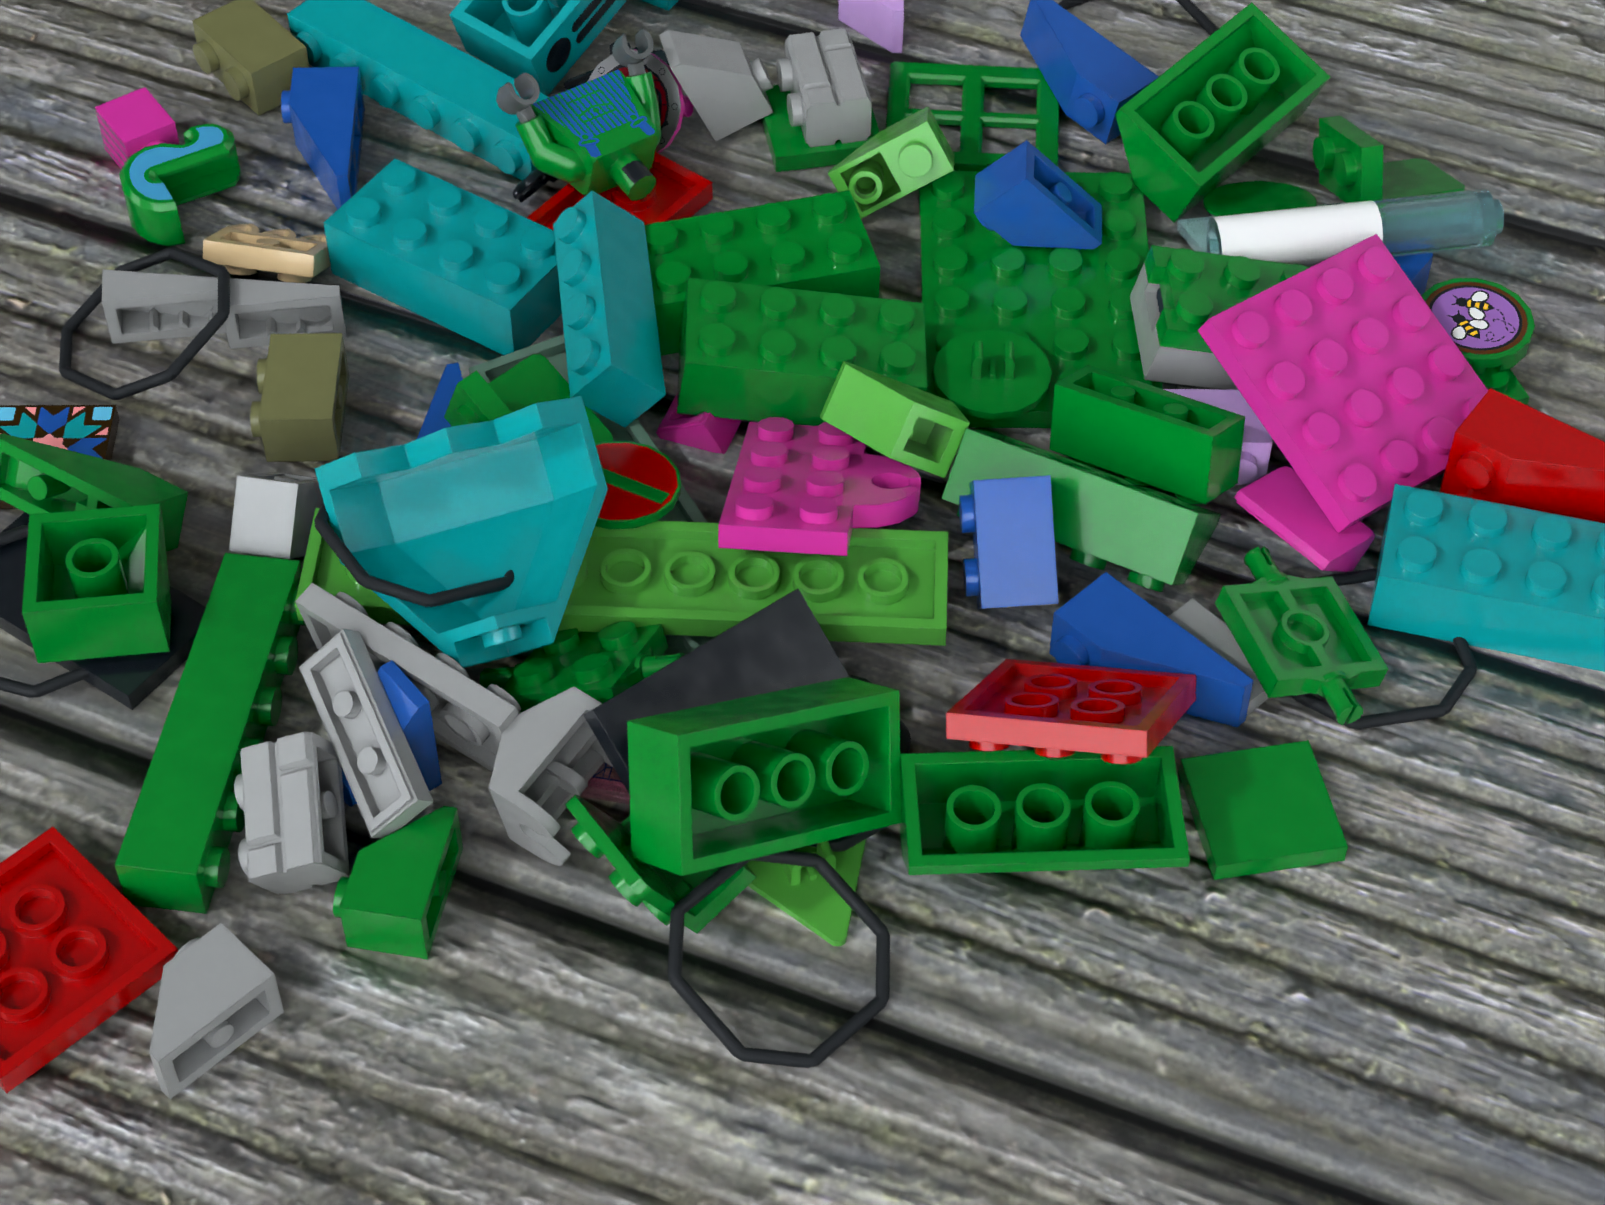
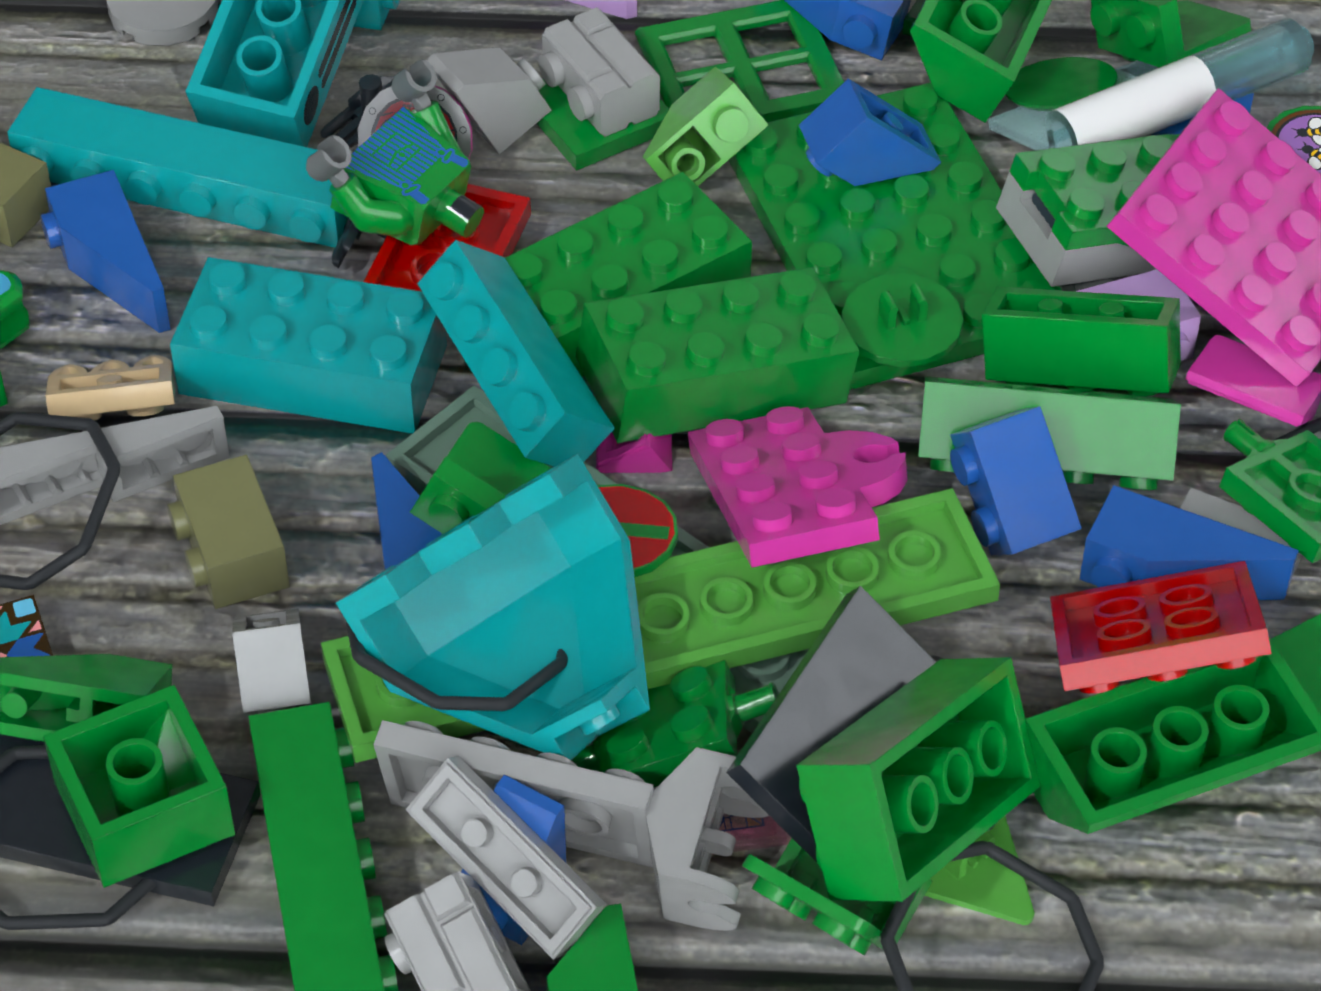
camera: 20 degrees left, 0 degrees up
bright green slope [820,361,970,478] -> none

